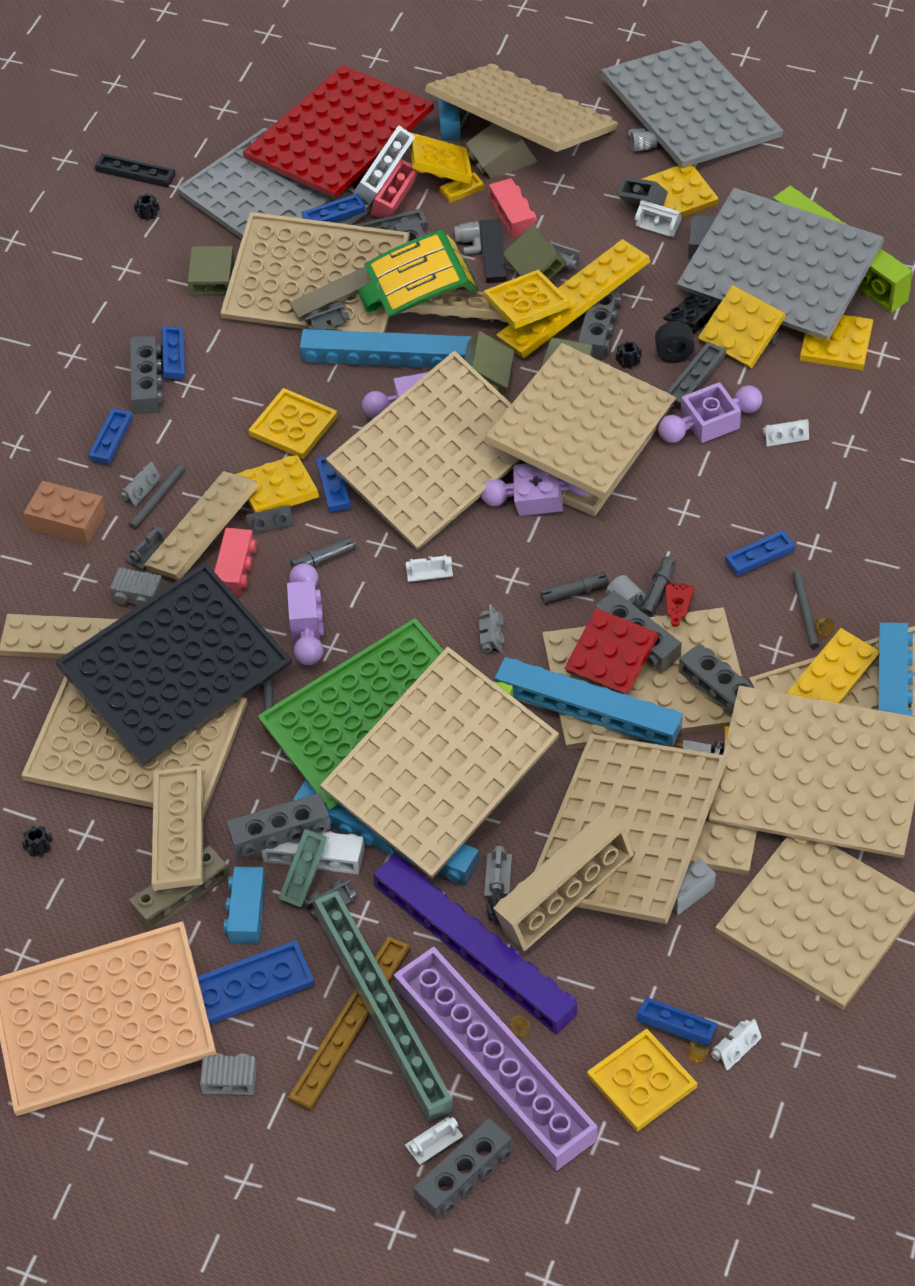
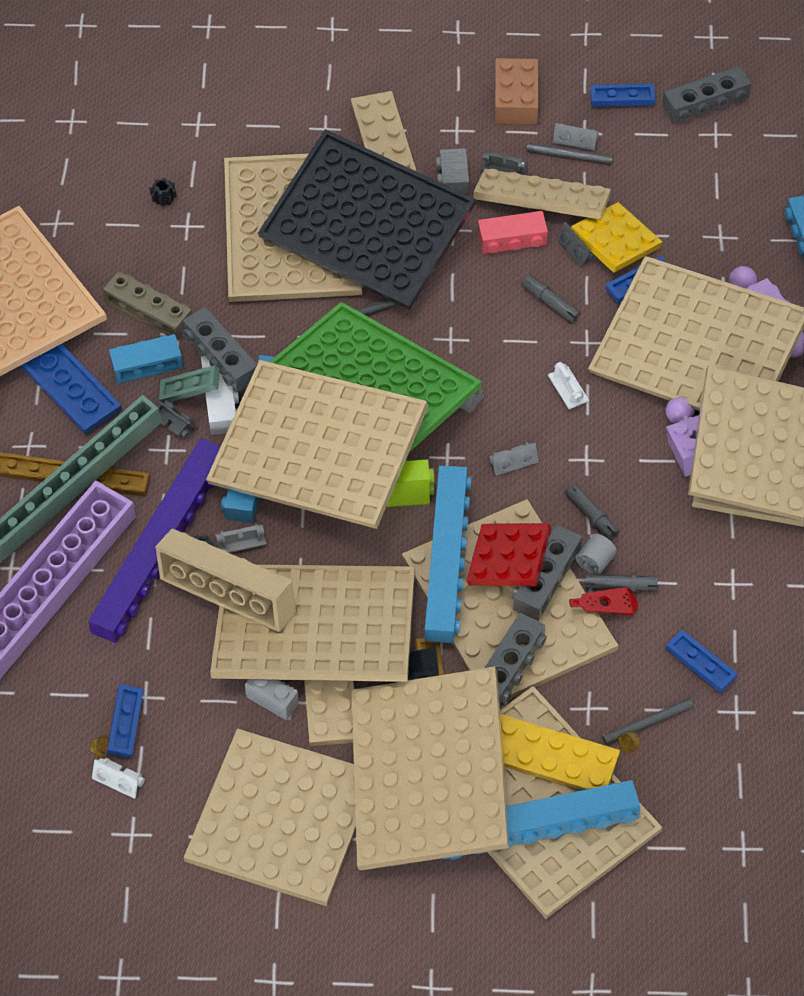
camera: 70 degrees right, 5 degrees up
tan plate [152,765,203,891] -> none
blue plate [161,326,185,380] -> none
yellow plate [248,388,338,460] -> none
lavender brick [287,563,324,665] -> none
clear yellow hinge [509,1015,531,1039] -> none
yellow plate [587,1028,697,1132] -> none

